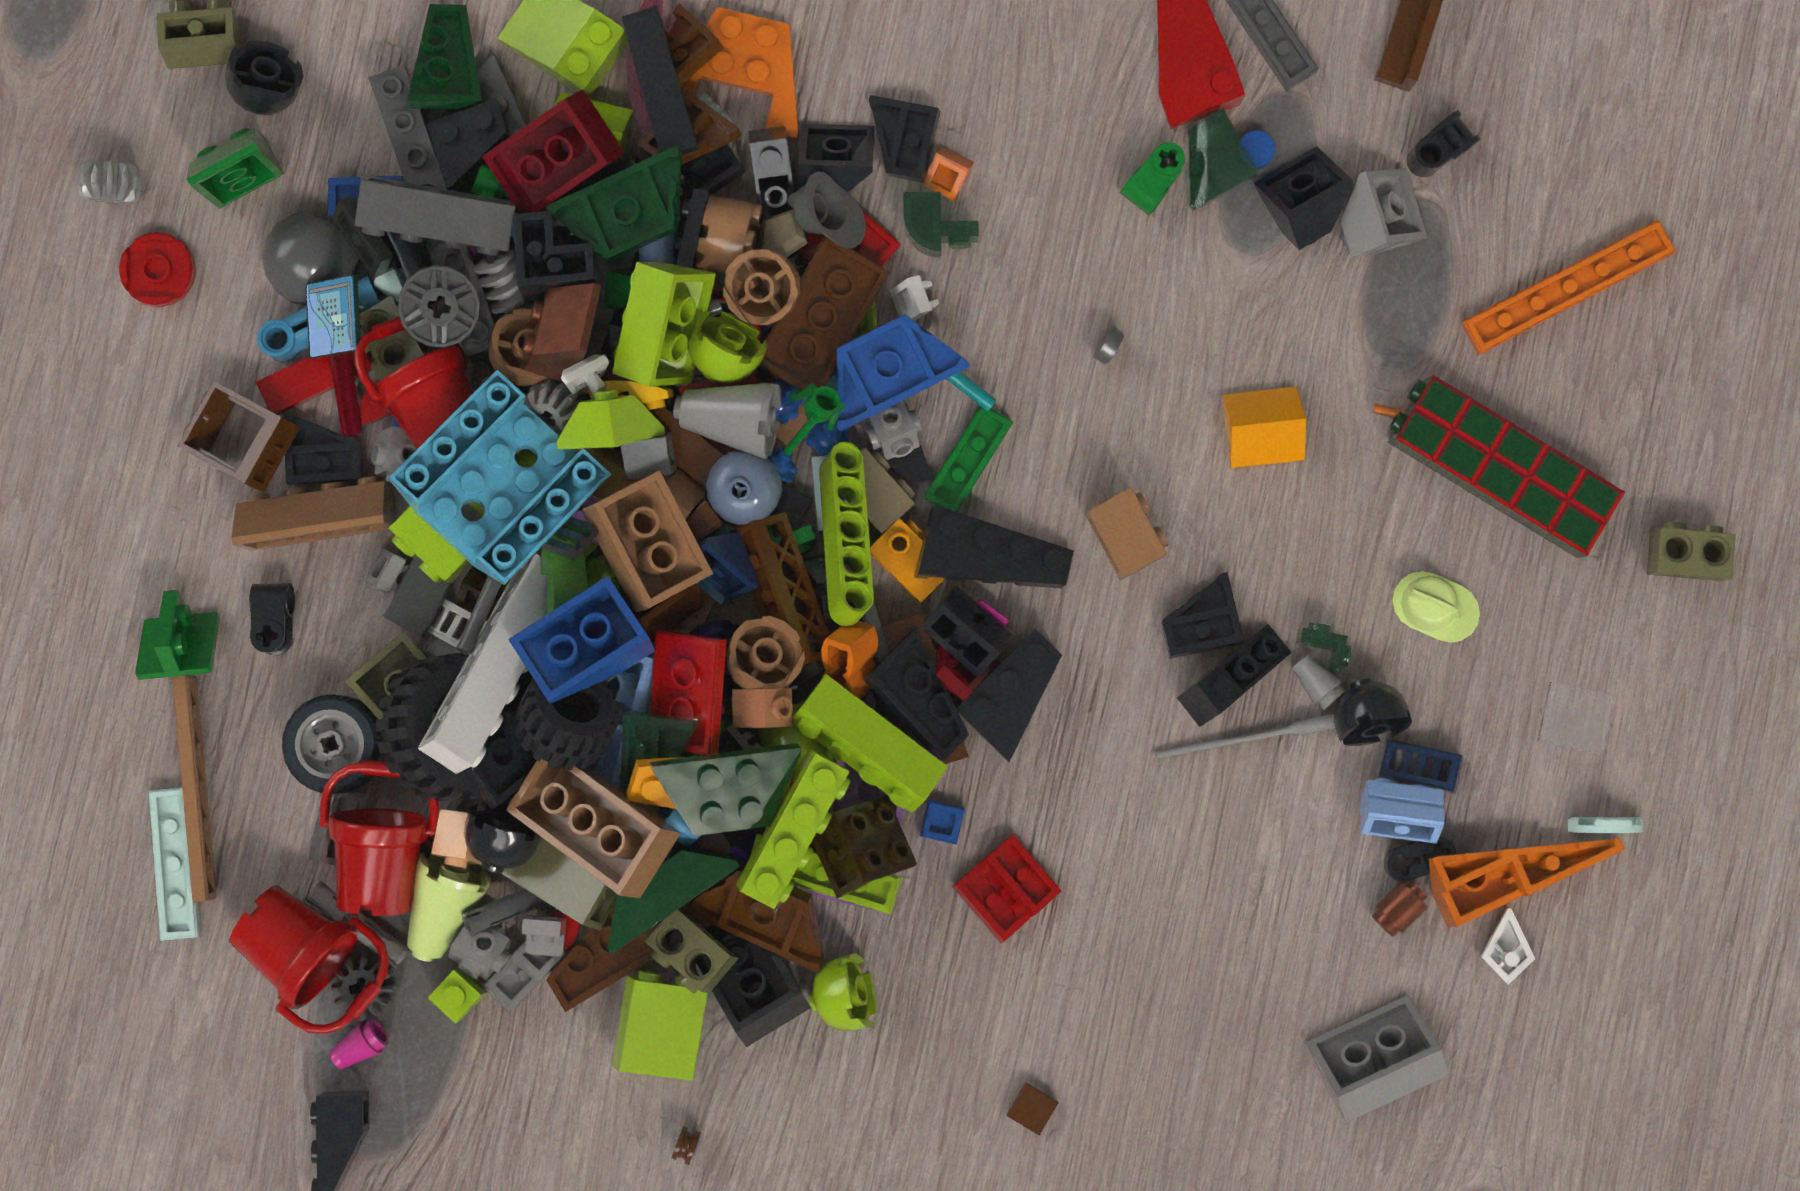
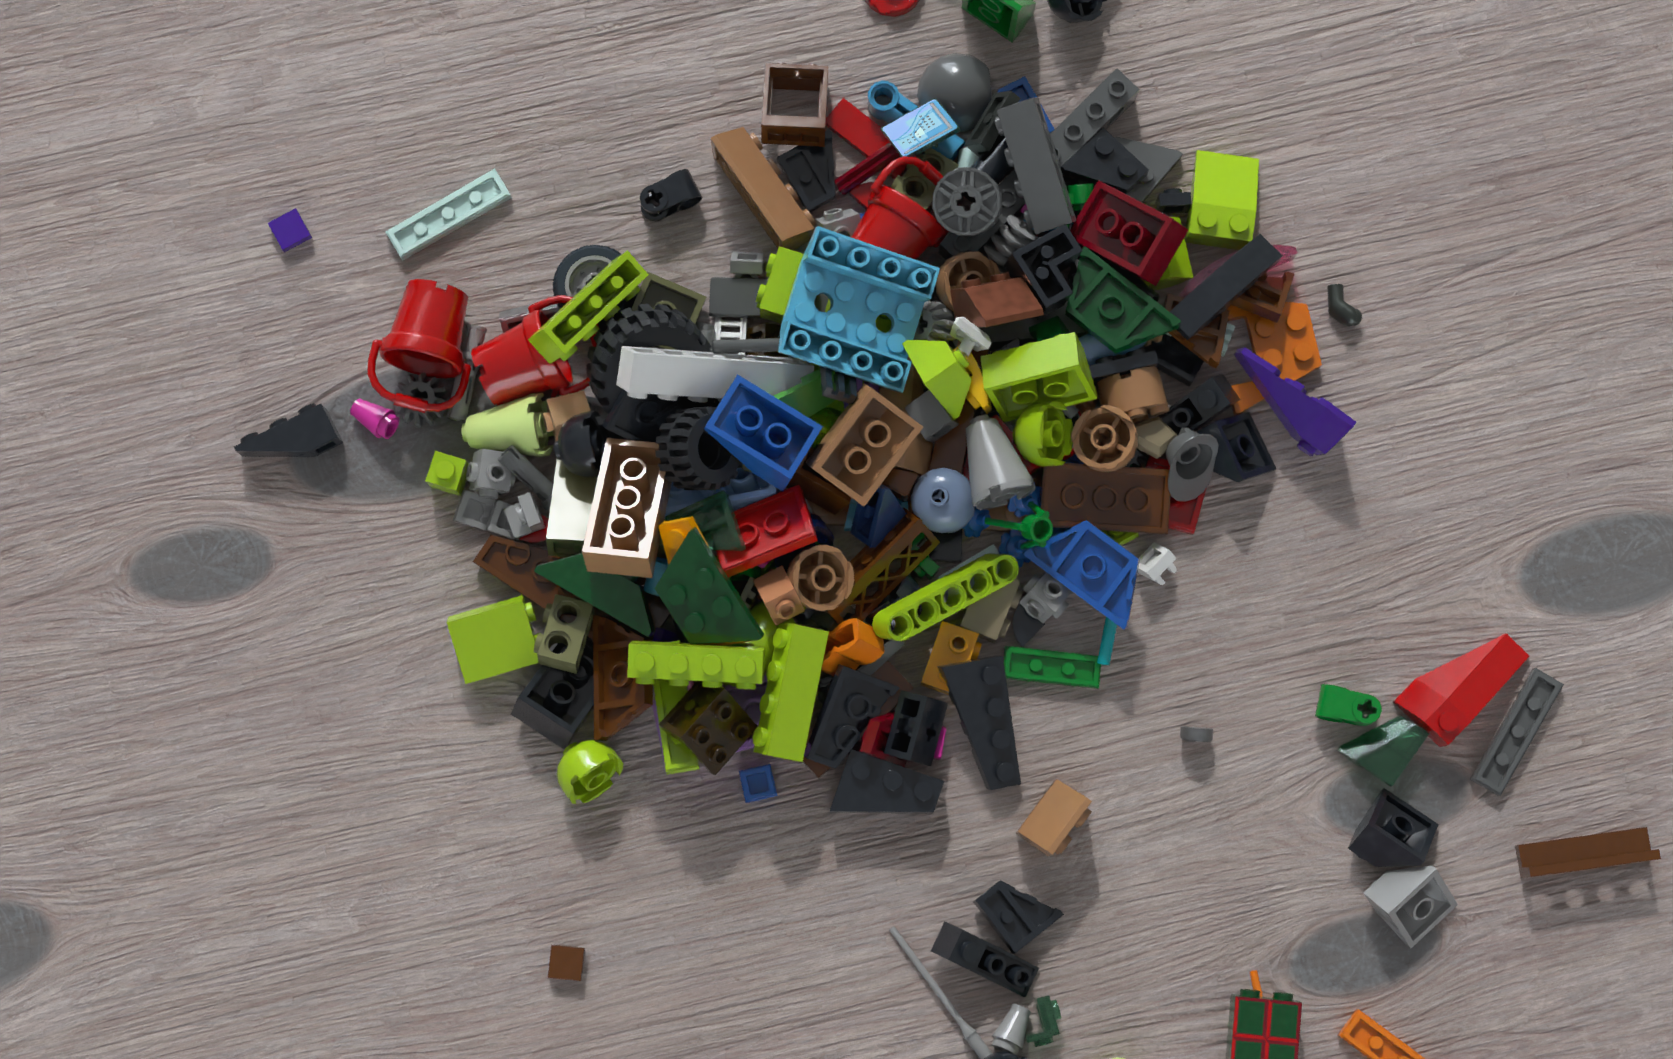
camera: 65 degrees right, 5 degrees down
green bracket [135,590,220,680] -> none
medium nougat tile [172,675,217,903] -> none
dark green wing [405,4,482,109] -> none
reddish brown bush [671,1126,701,1165] -> none
black wing [869,95,941,183] -> none
clear green brick [903,192,979,258] -> none
orange slope [922,147,974,201] -> none
red slope [952,834,1062,943] -> none
light orange slope [1222,387,1306,469] -> none
blue tile [1237,131,1275,170] -> none
black piece [1407,110,1481,177] -> none
none -> dark purple tile [268,208,312,253]
none -> lime brick [528,250,649,364]
none -> black plate [1155,188,1192,214]
none -> dark purple wedge [1234,347,1356,456]

